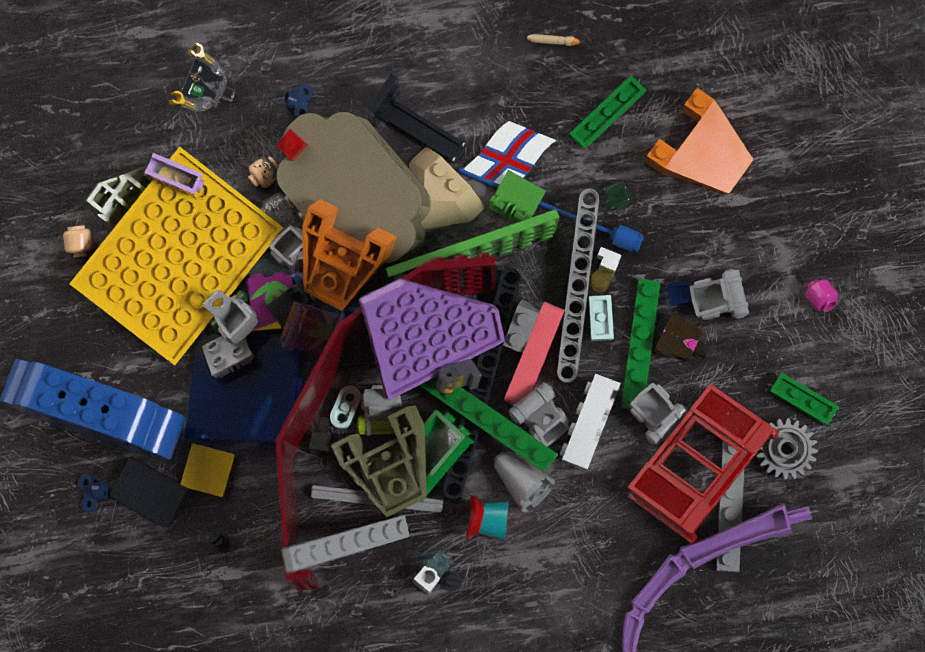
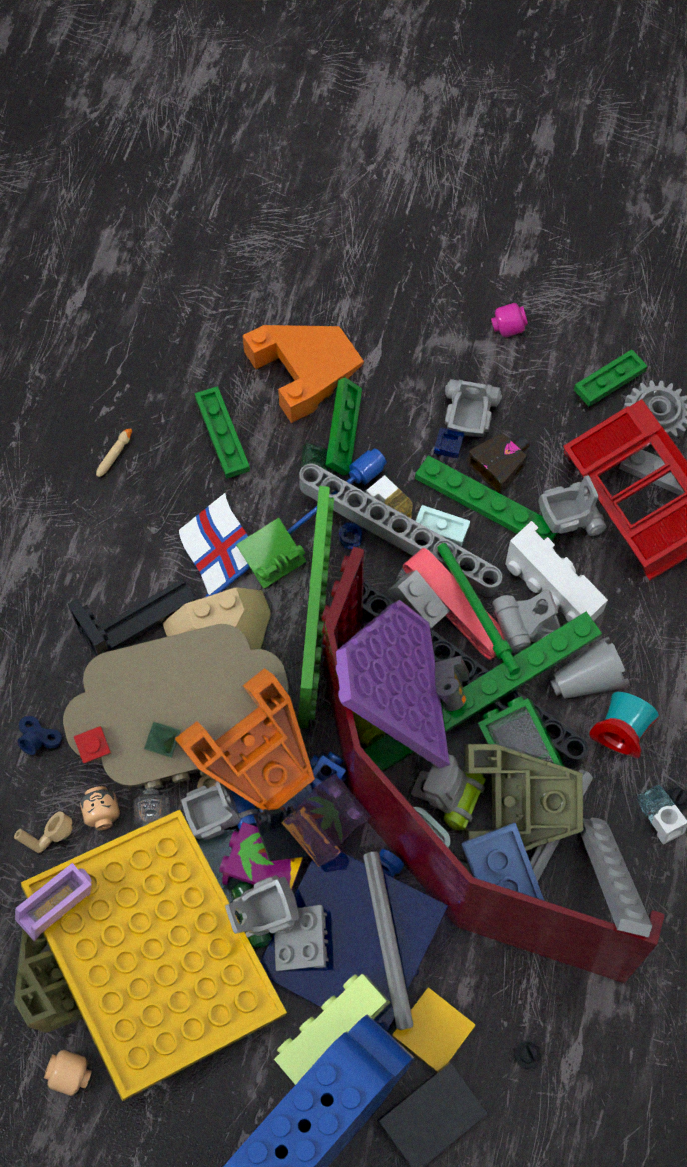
camera: 70 degrees left, 15 degrees down
none -> tan plate [14,812,72,853]
none -> clear green tile [144,722,181,758]
none -> yellowish green brick [274,974,390,1085]
none -> green plate [326,377,362,476]
none -> clear blue bush [339,522,362,549]
none -> light grey axle [363,851,413,1030]
none -> green bar [437,543,520,675]
none -> medium blue tile [461,823,544,901]

